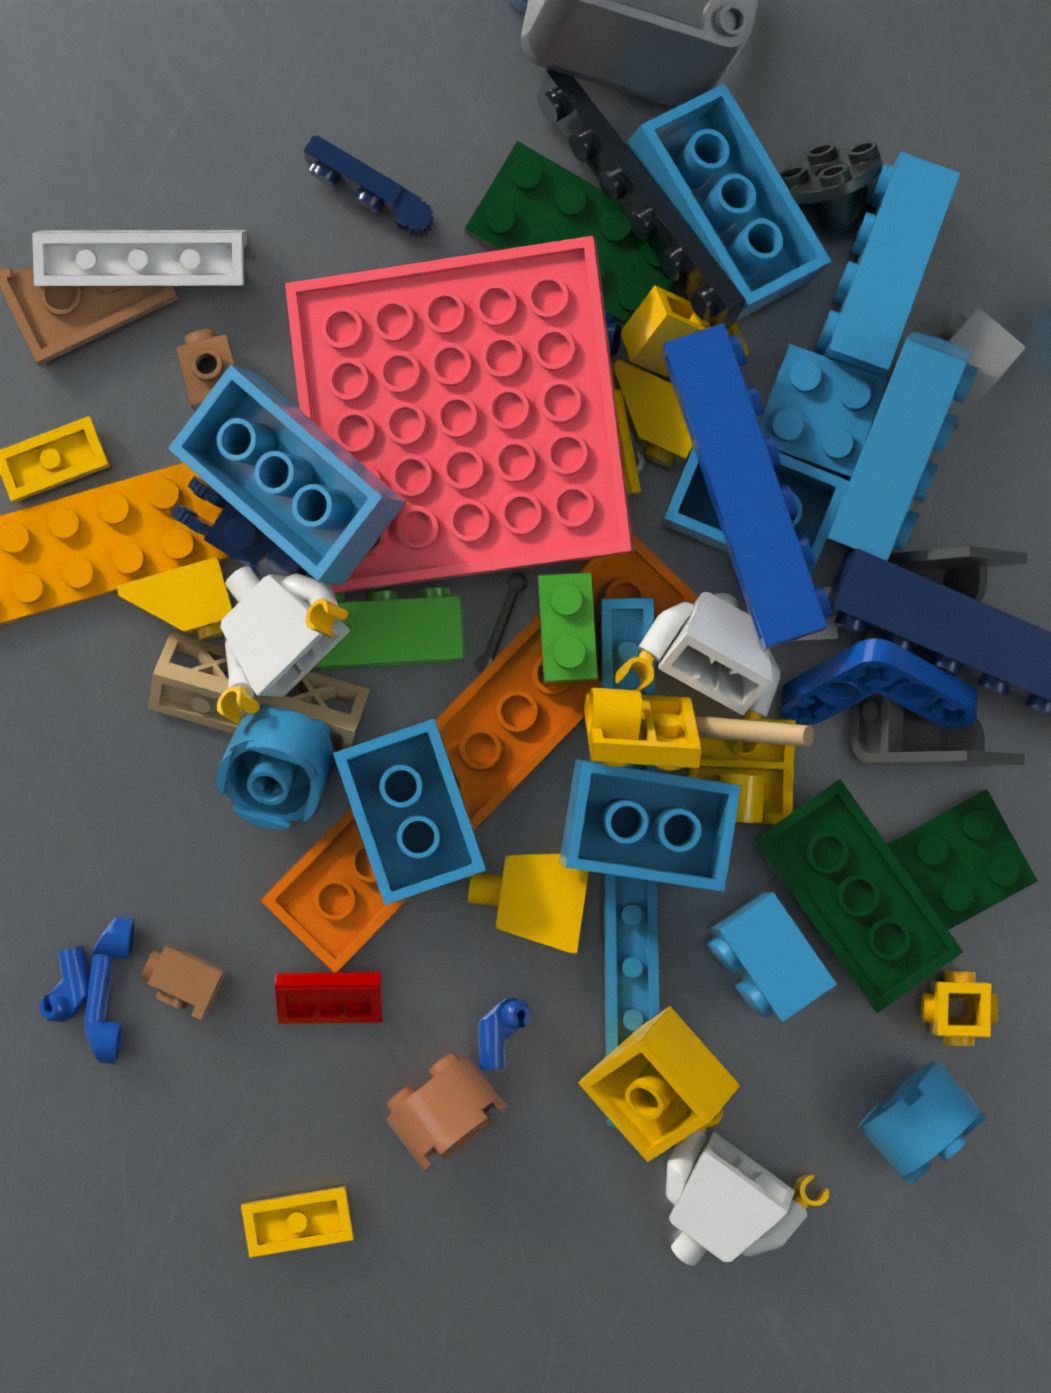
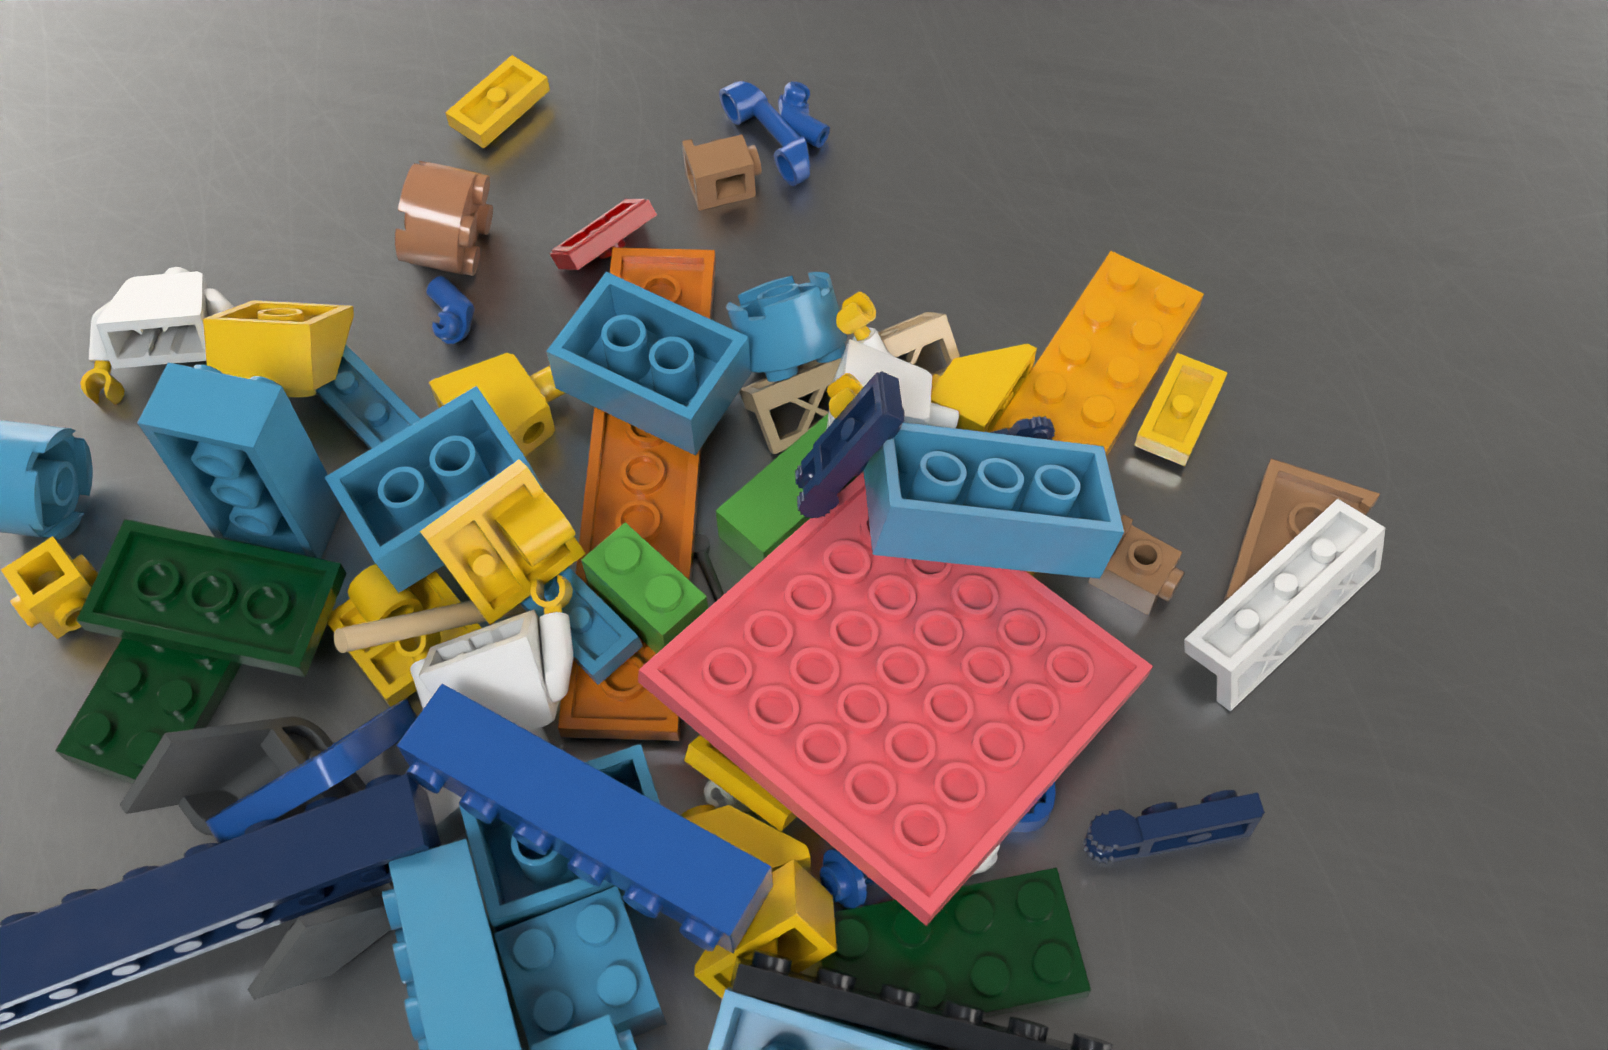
camera: 140 degrees right, 25 degrees down
none -> dark blue hinge [795,371,905,518]

